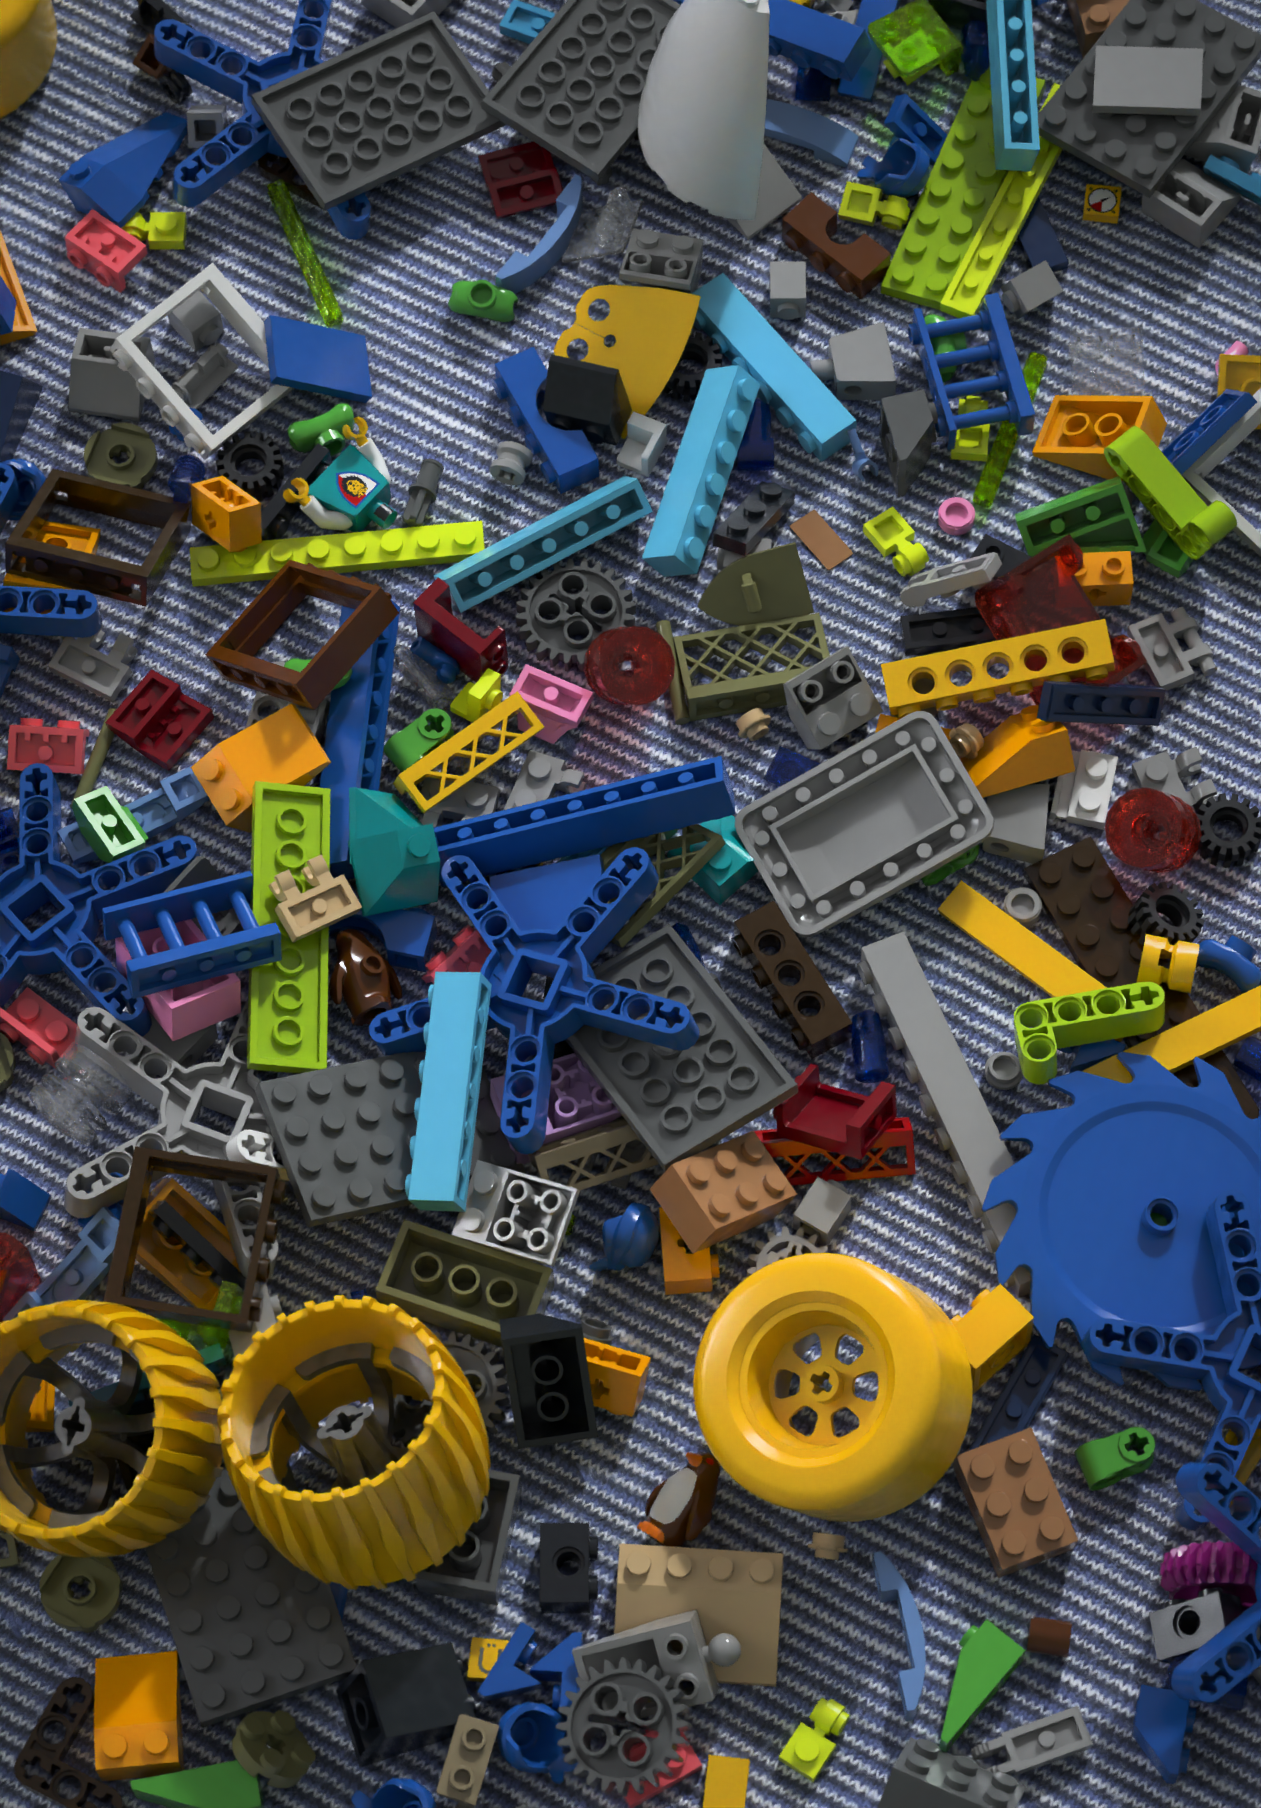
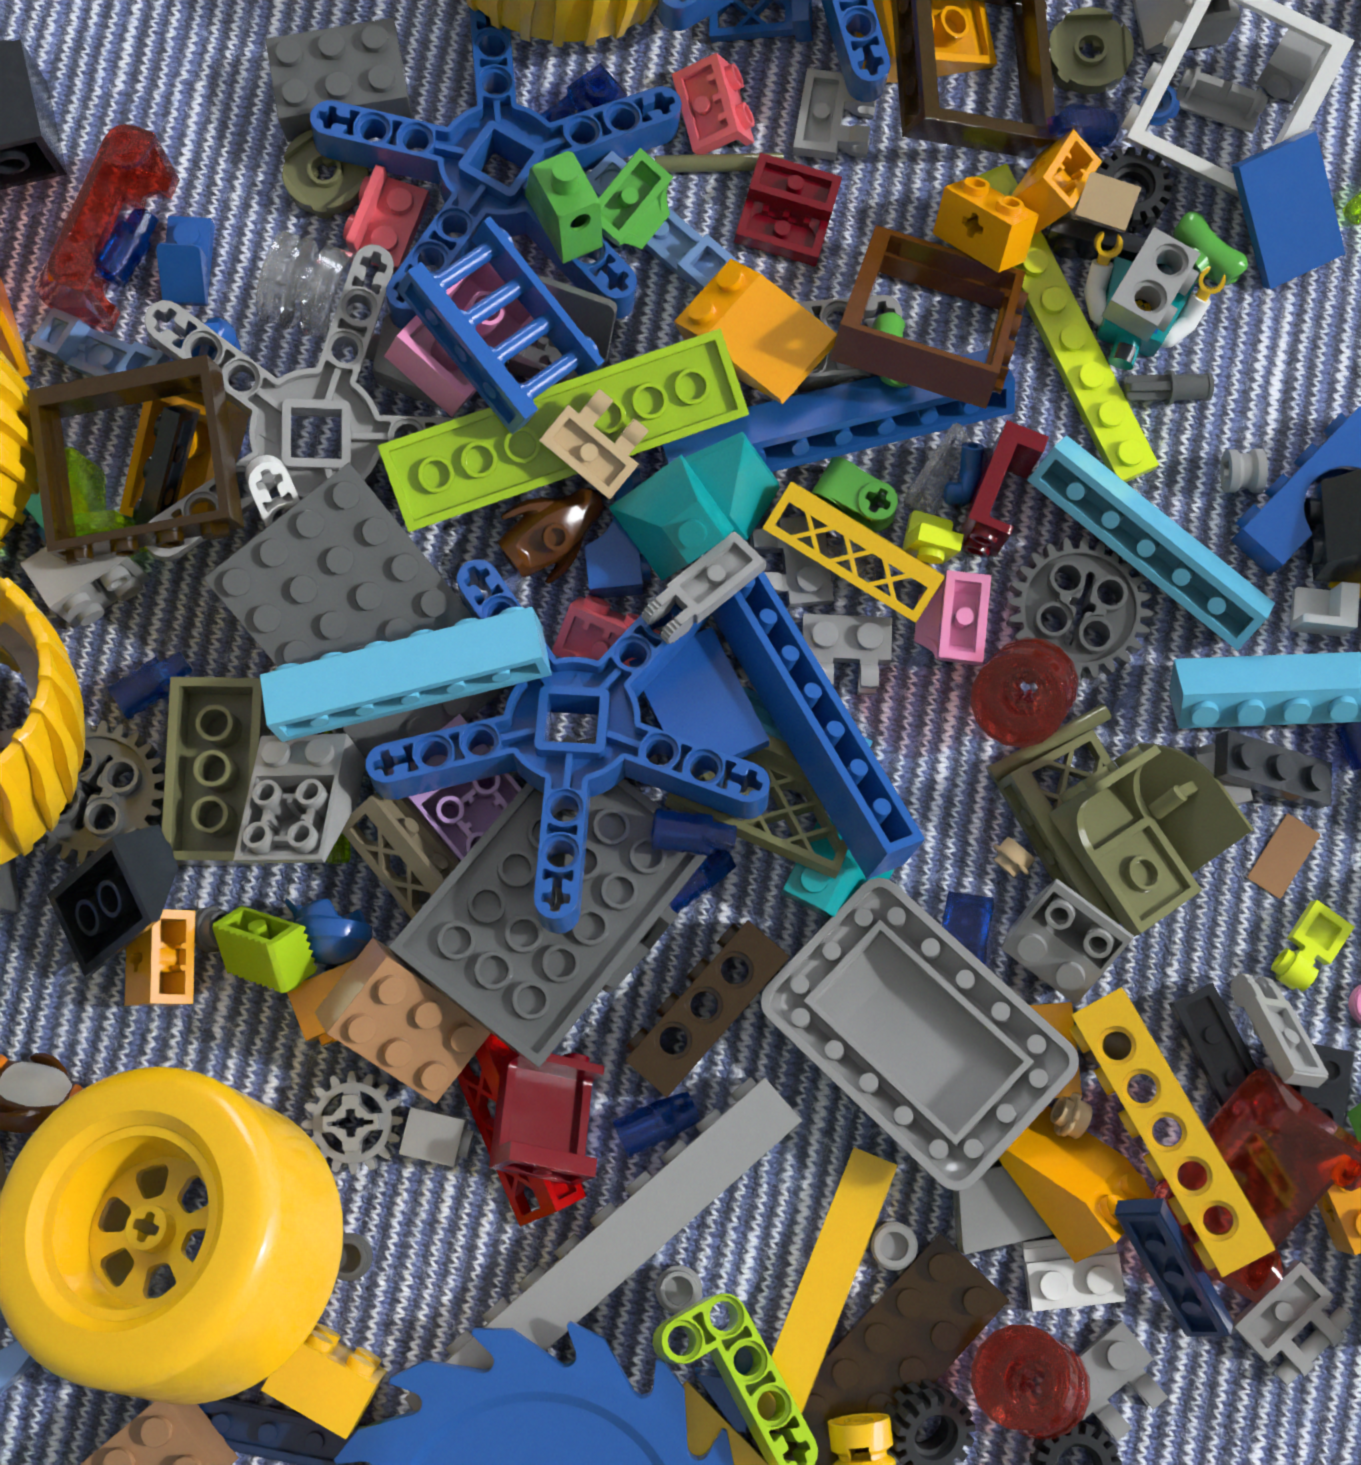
camera: 65 degrees right, 15 degrees up
none -> lime brick [212,905,317,993]
none -> bright green torso [525,151,603,264]
none -> light grey hinge [641,532,766,644]
none -> clear blue hinge [650,808,737,856]
none -> light orange brick [932,176,1039,273]
none -> olive bracket [1048,745,1202,937]
none -> tan panel [1075,172,1141,233]
none -> light grey brick [1101,227,1201,342]

